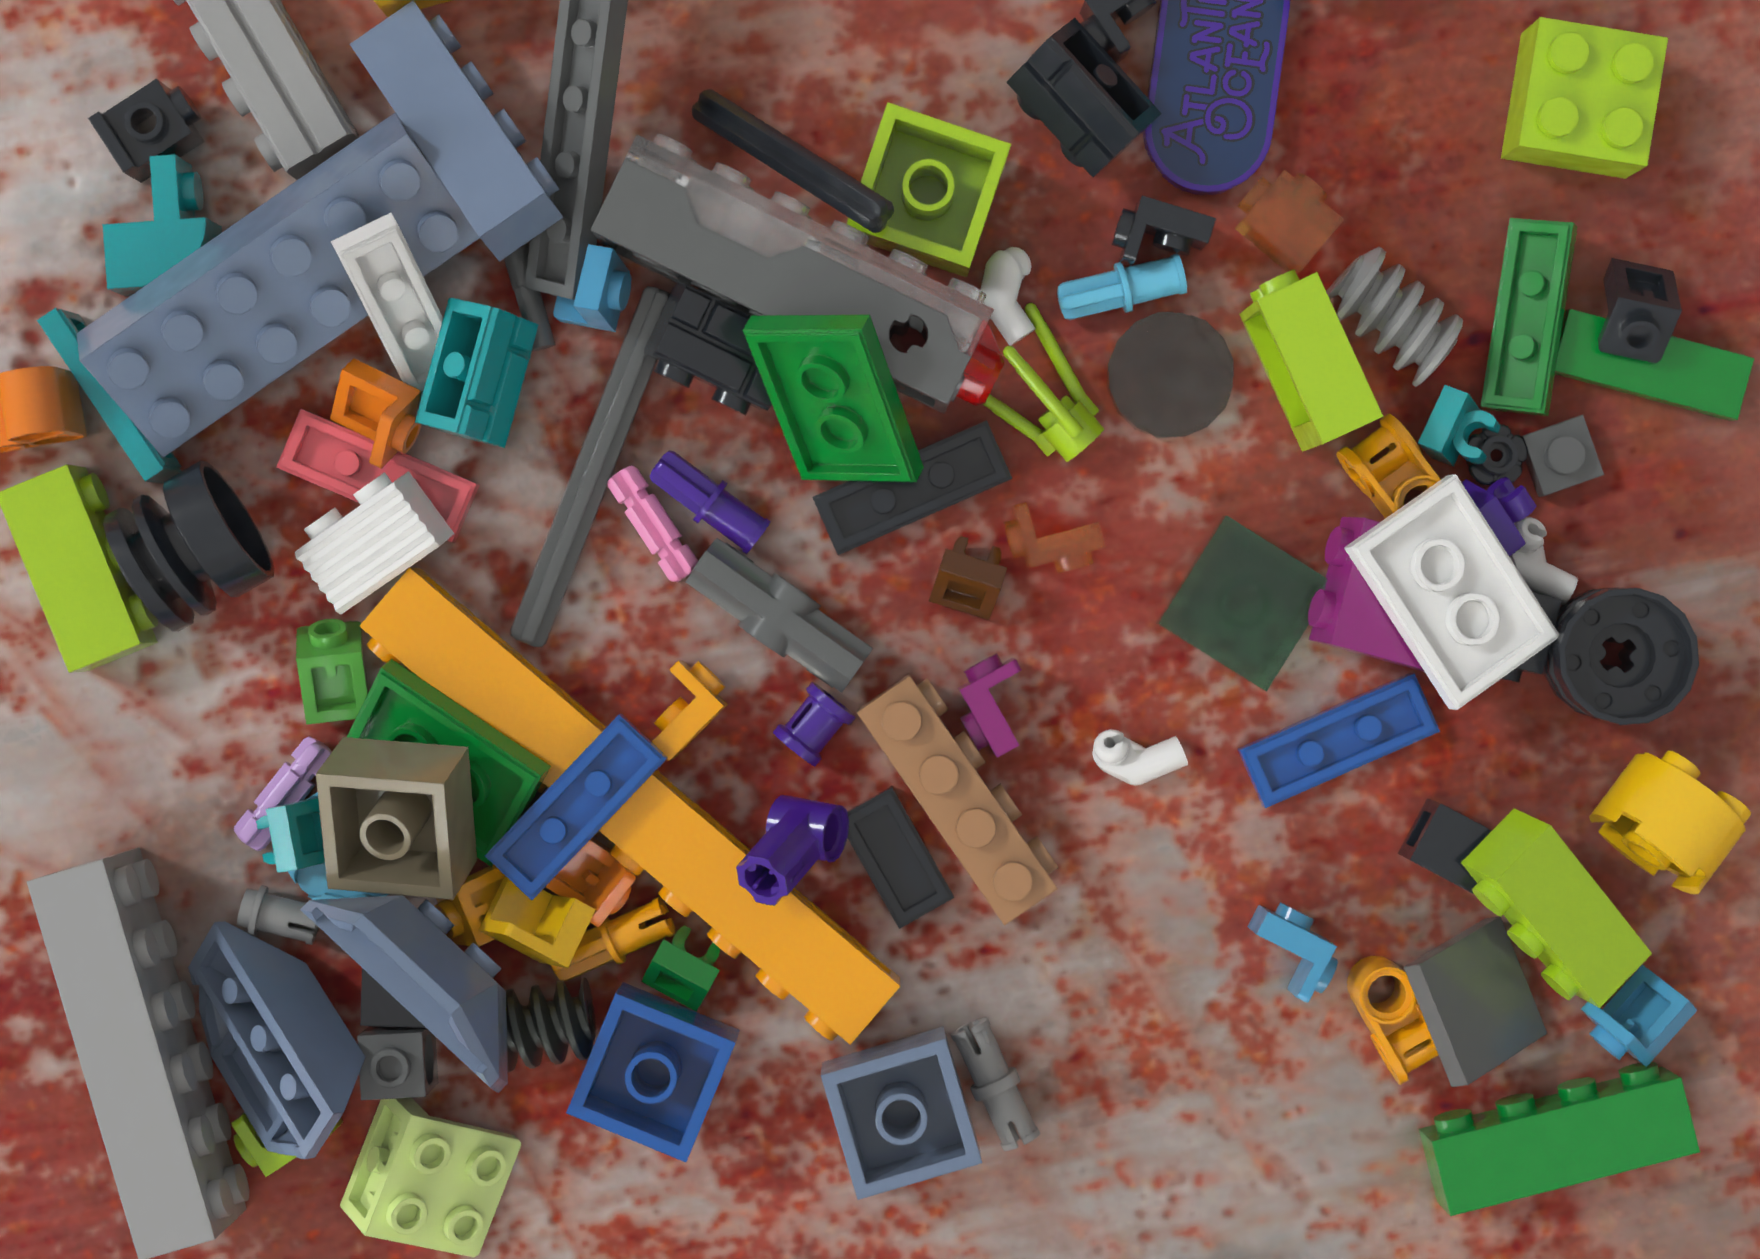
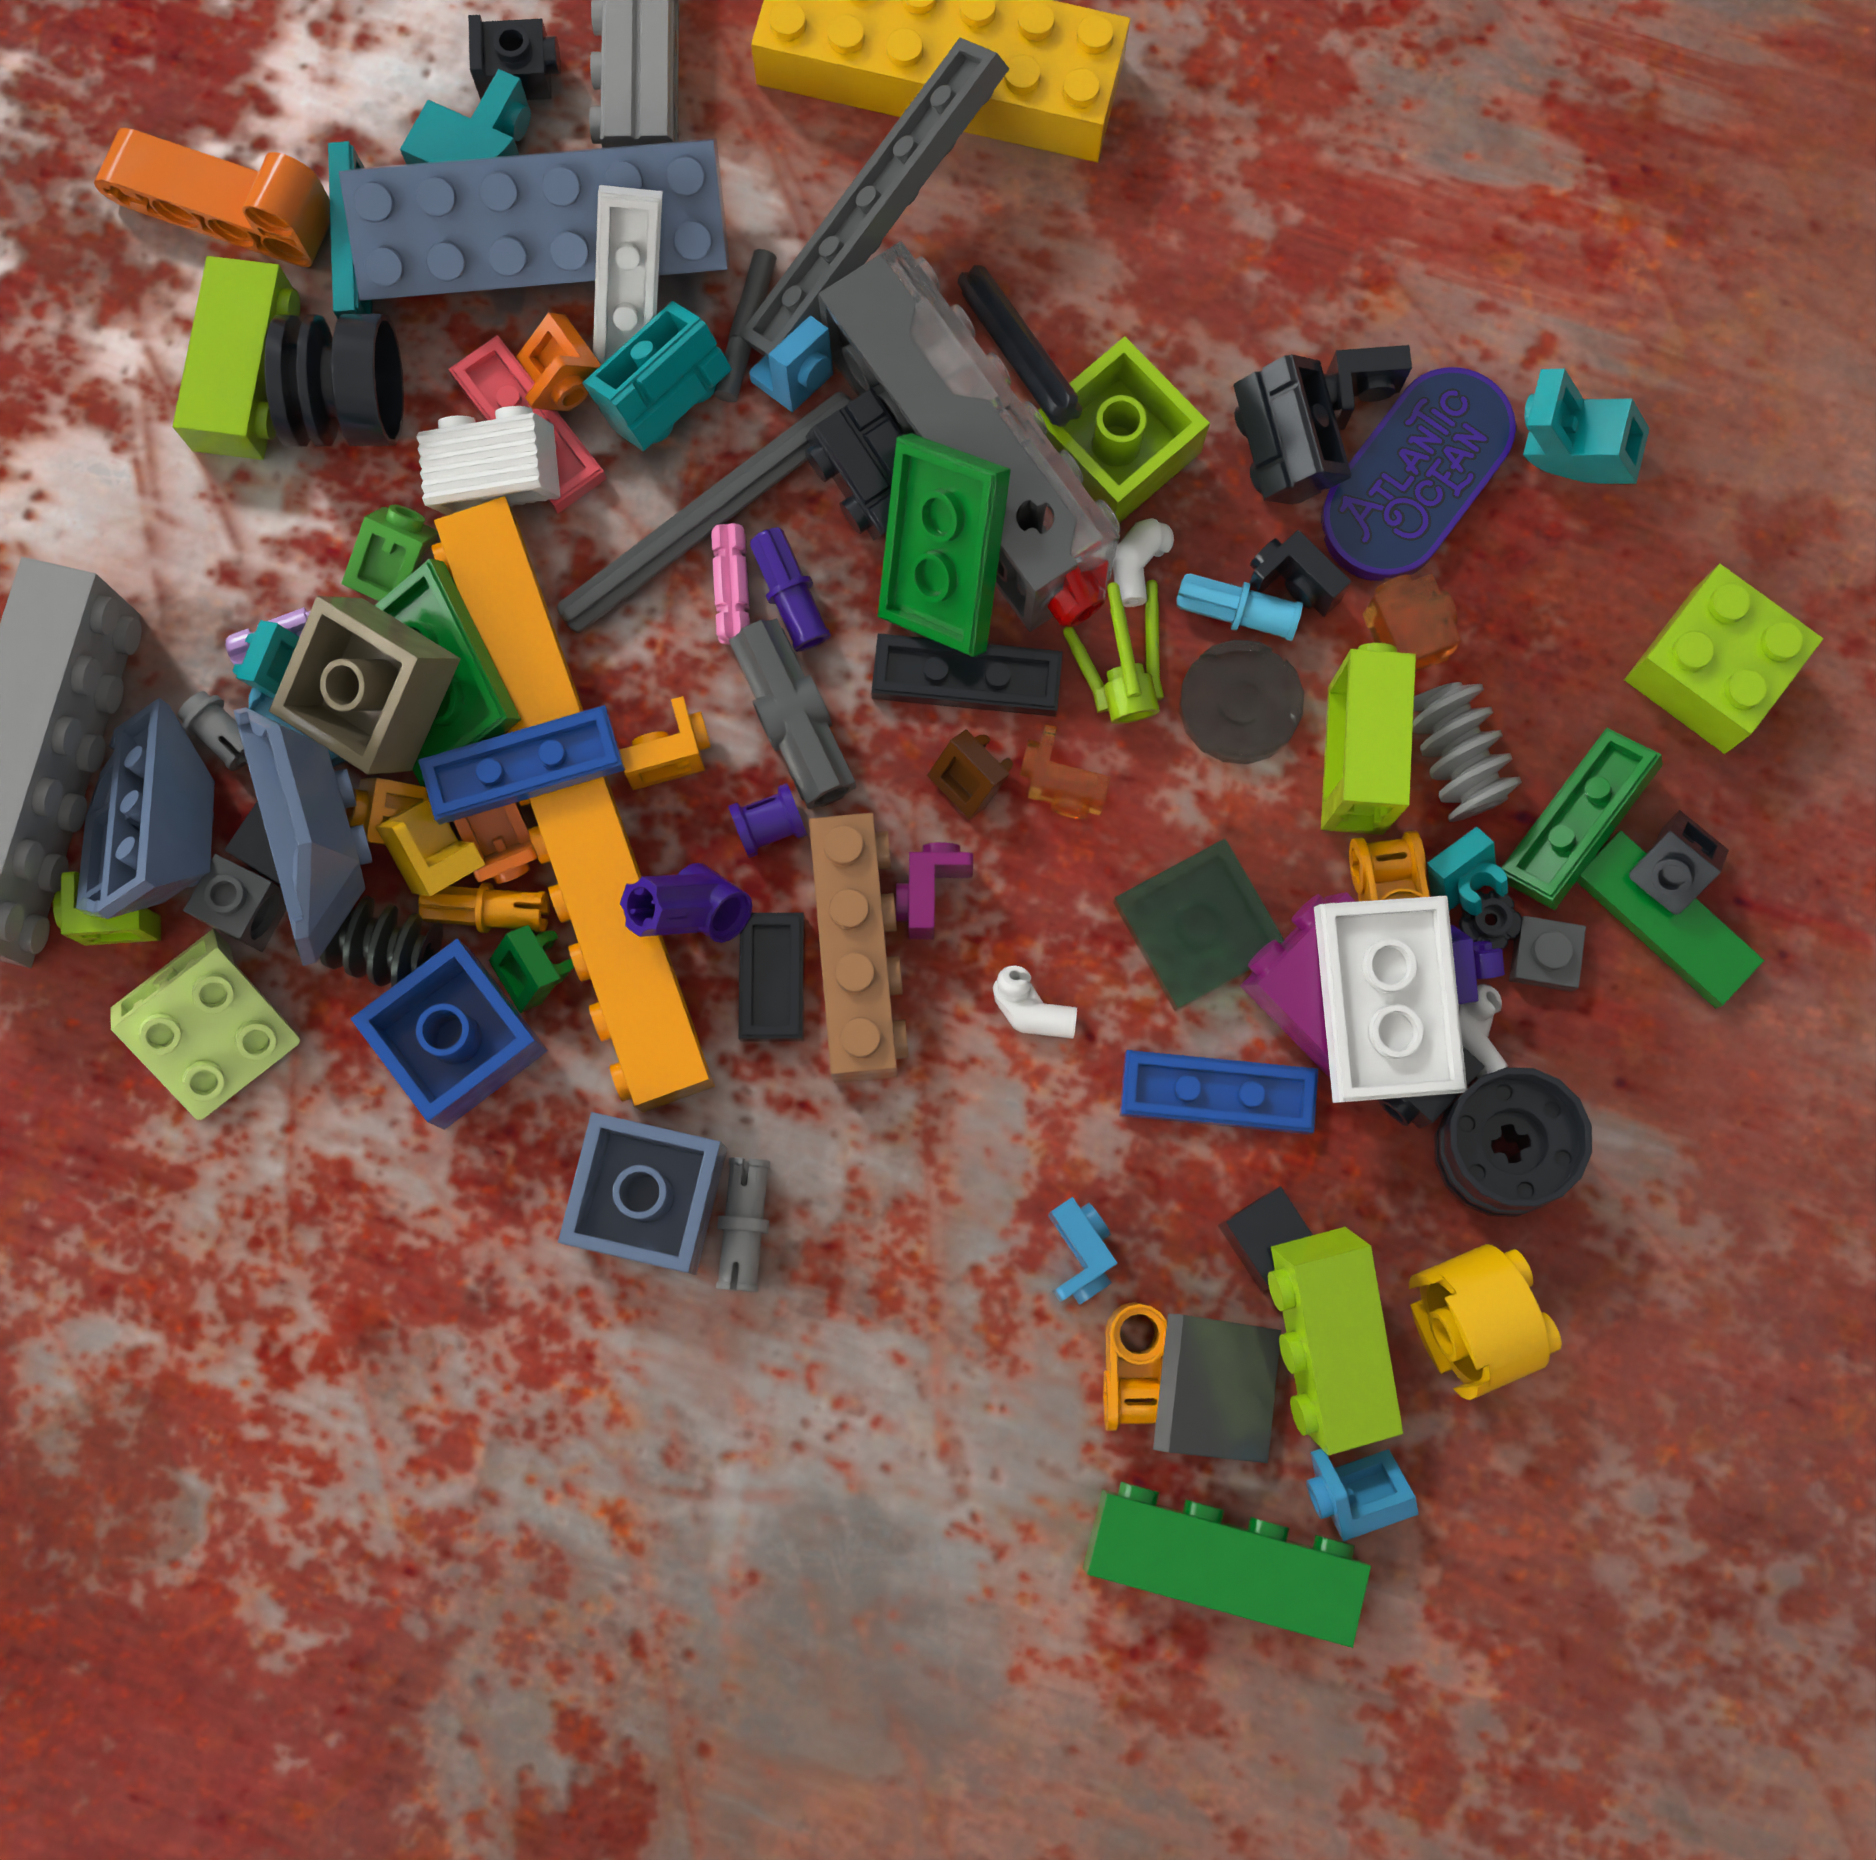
camera: 30 degrees right, 10 degrees down
sand blue brick [350,0,563,262] -> none

